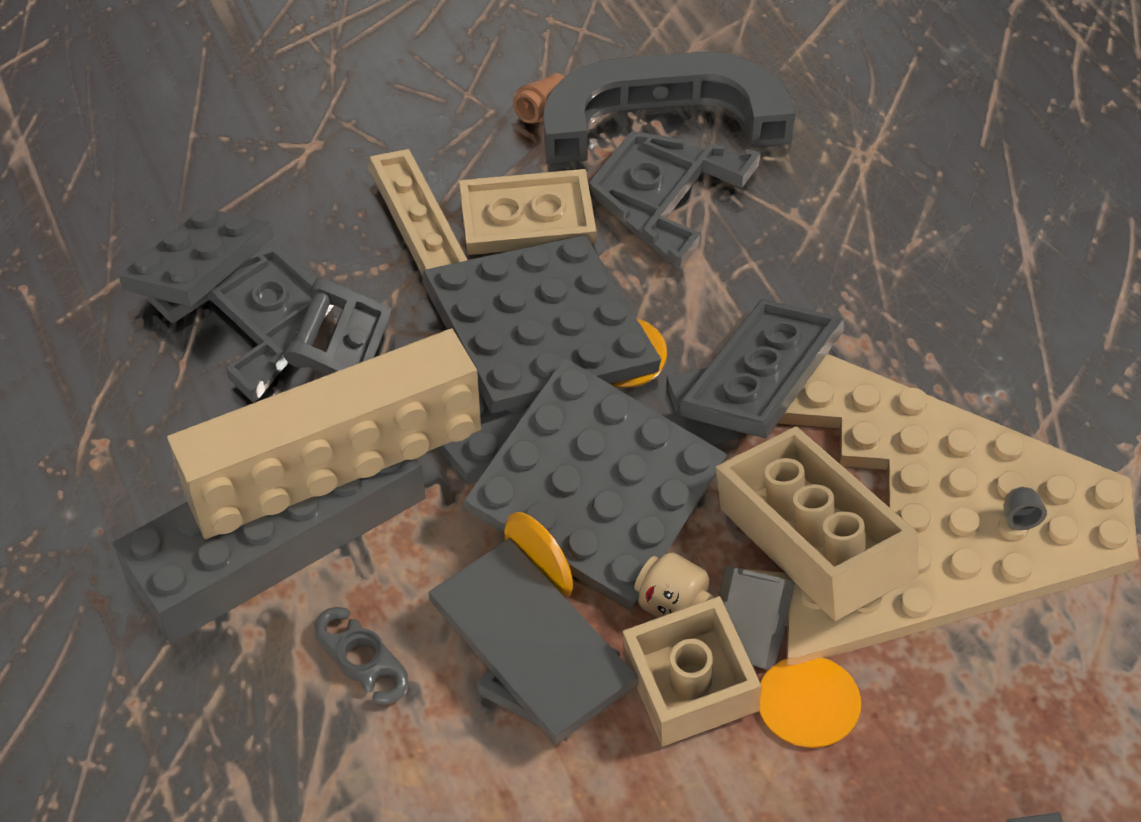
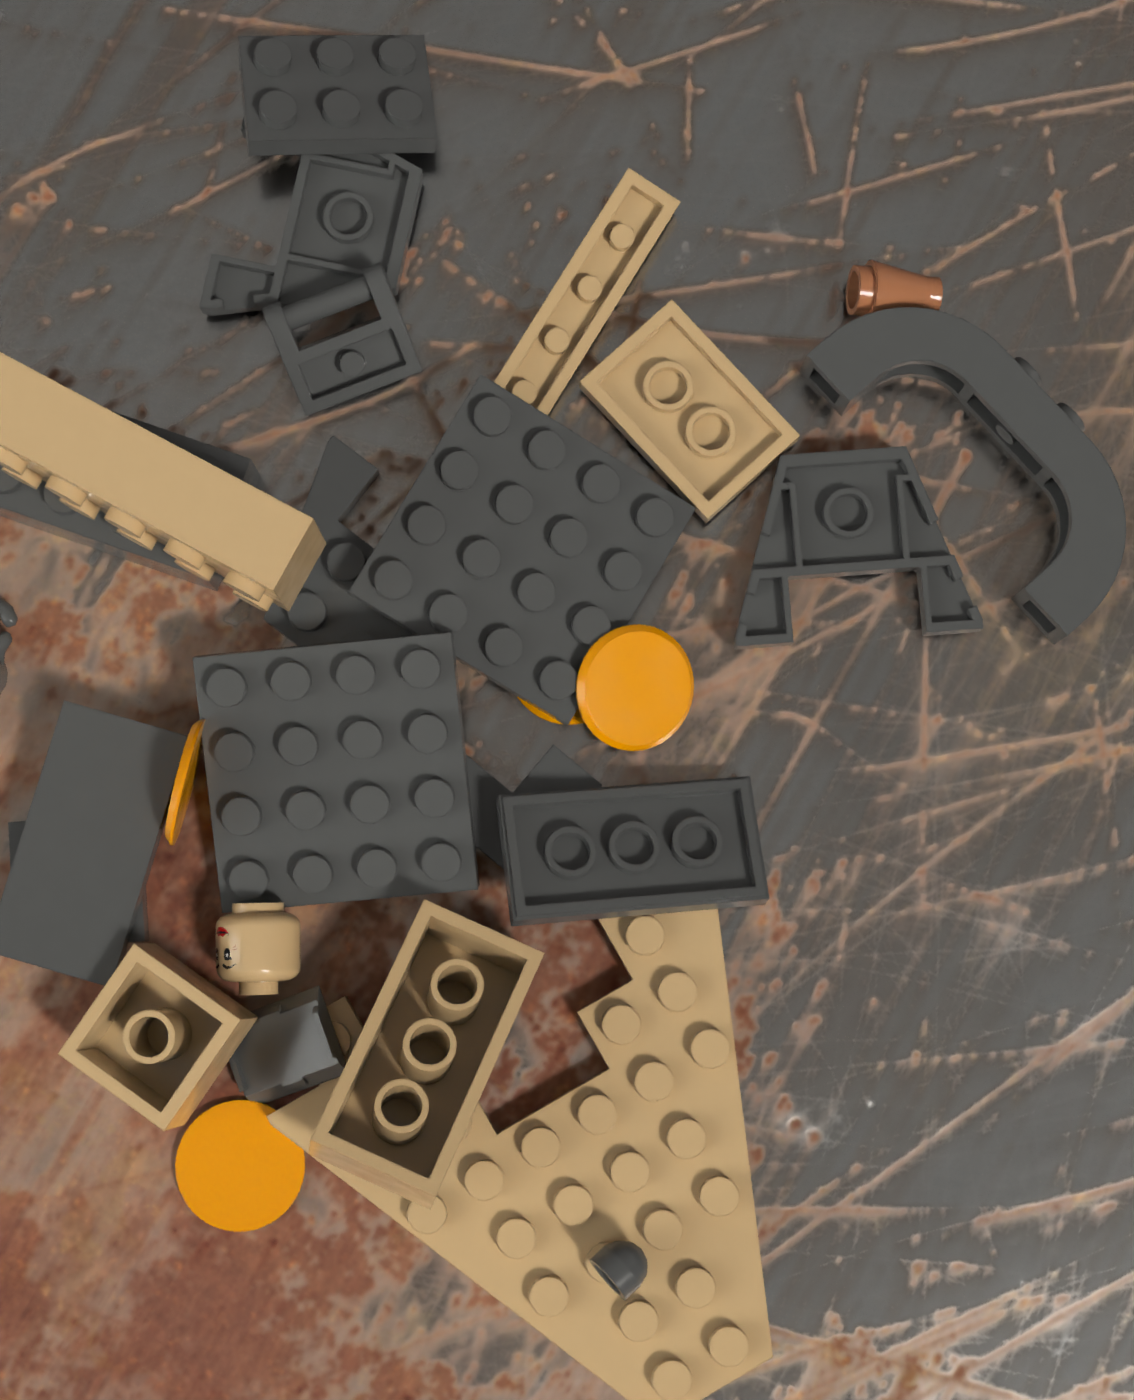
camera: 50 degrees right, 30 degrees up
none -> light orange piece [576,624,694,751]

